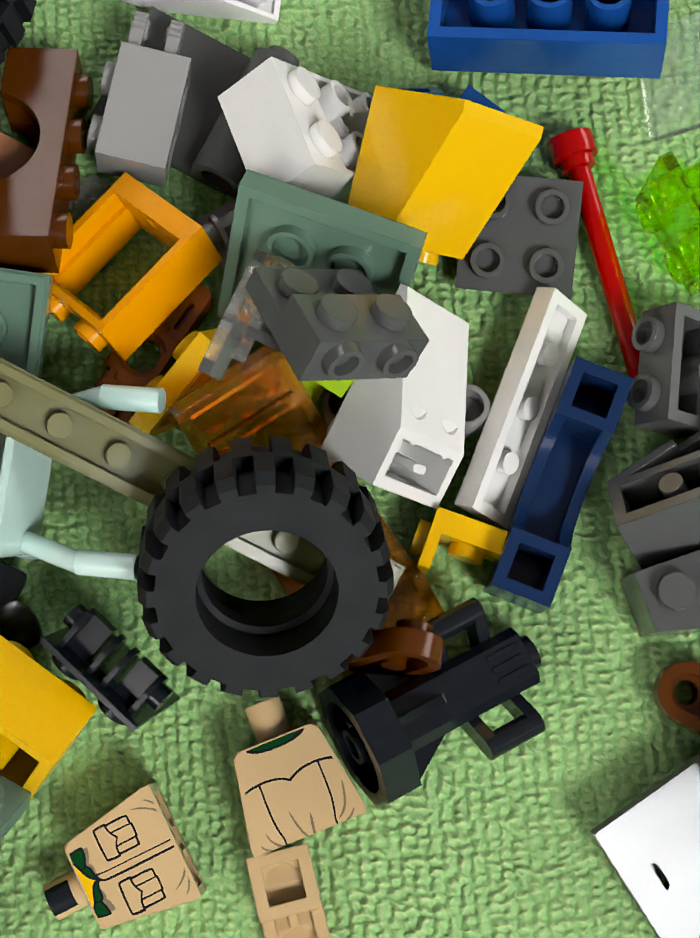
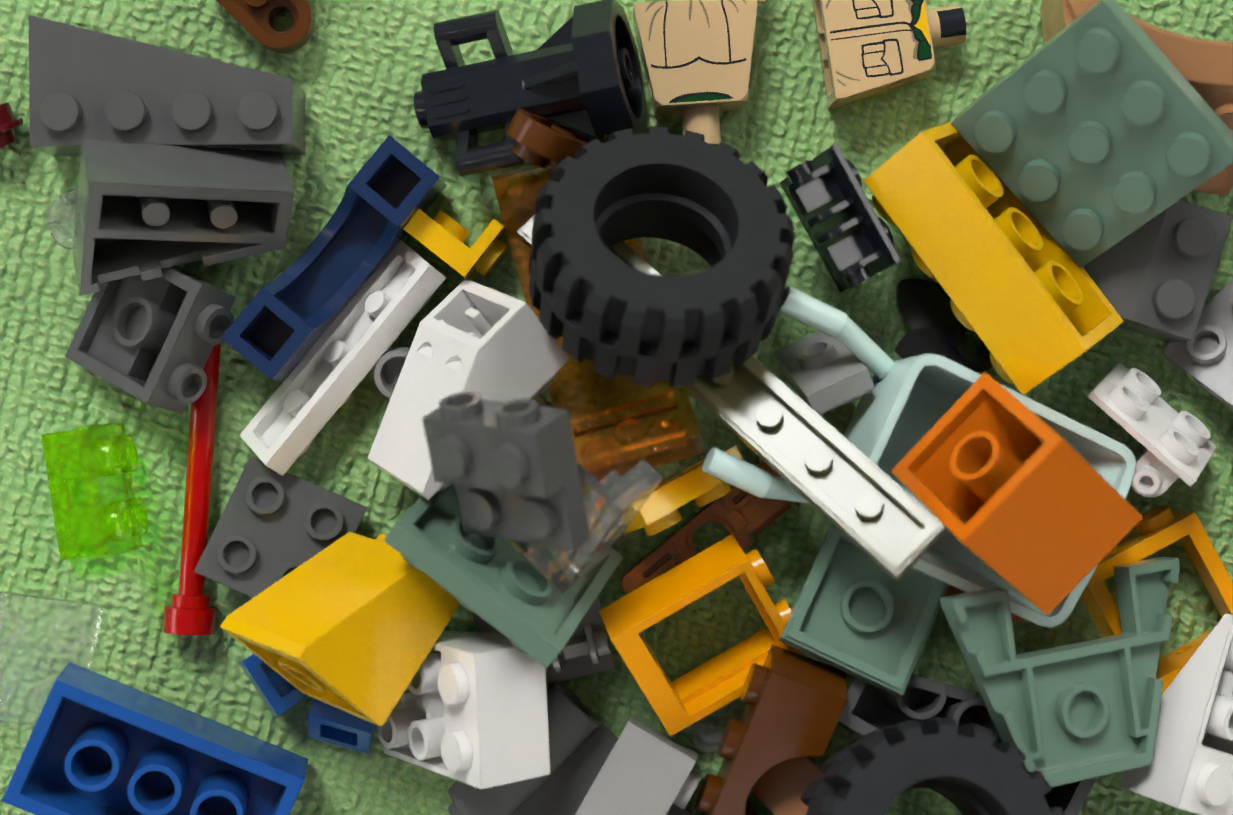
camera: 155 degrees left, 10 degrees up
none -> light grey plate [773,331,875,415]

